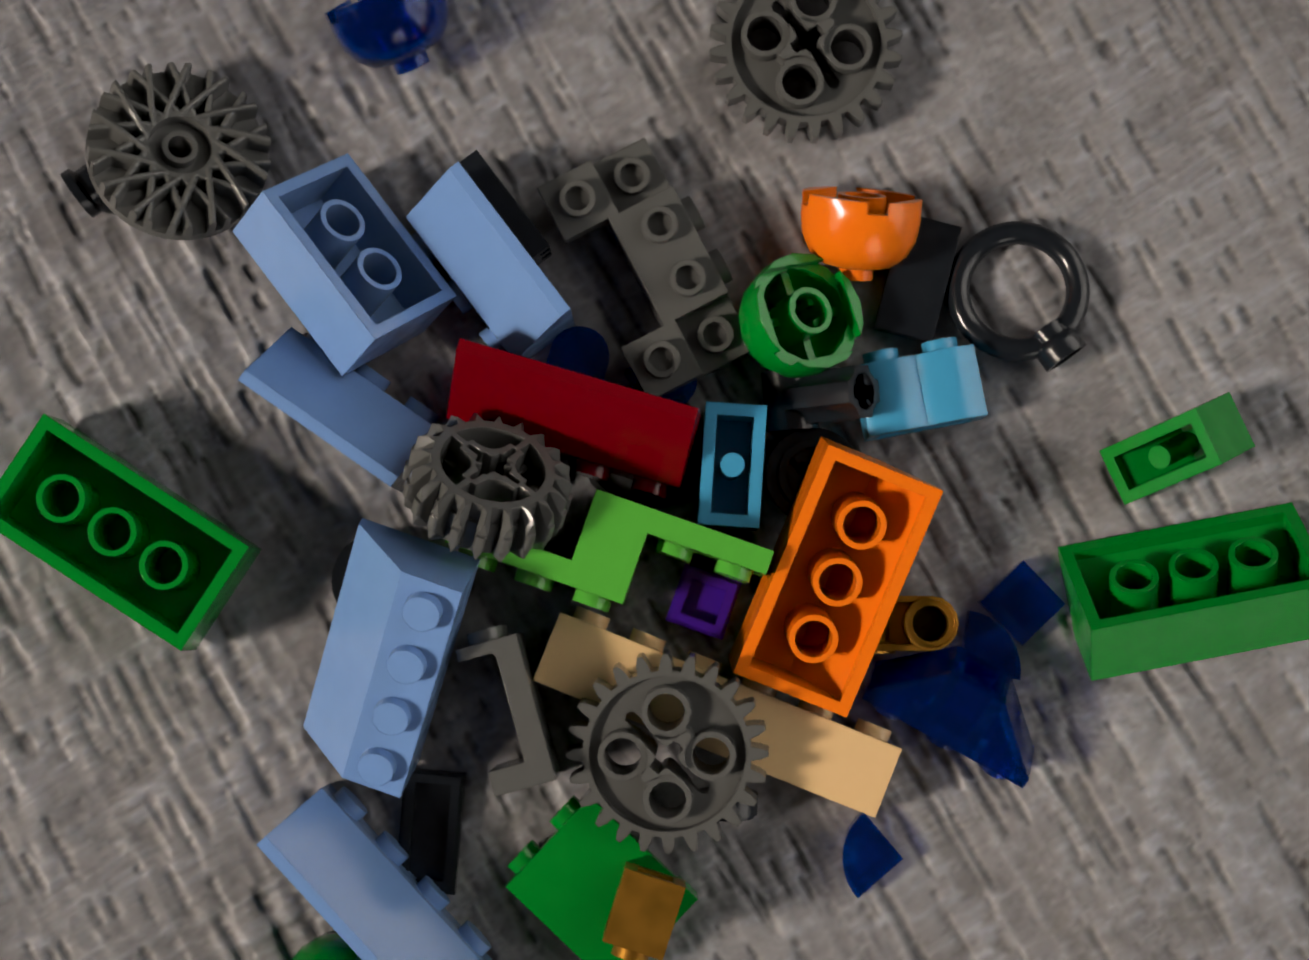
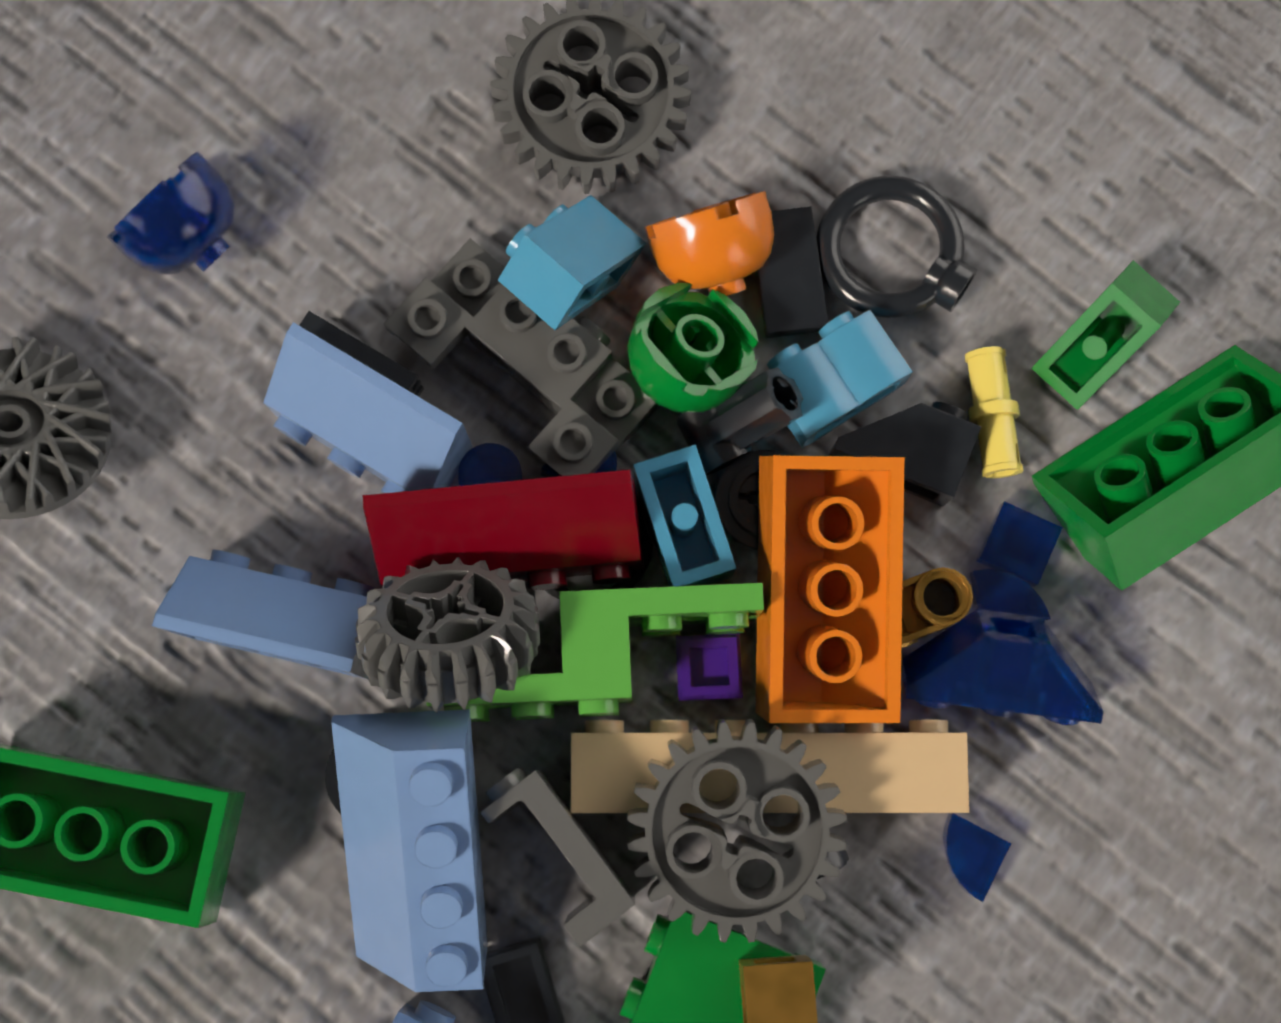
camera: 25 degrees left, 5 degrees down
medium blue brick [232,153,457,376] -> none
none -> dark azure brick [498,195,647,330]
none -> black slope [828,401,981,507]
none -> light yellow pin [965,346,1024,478]

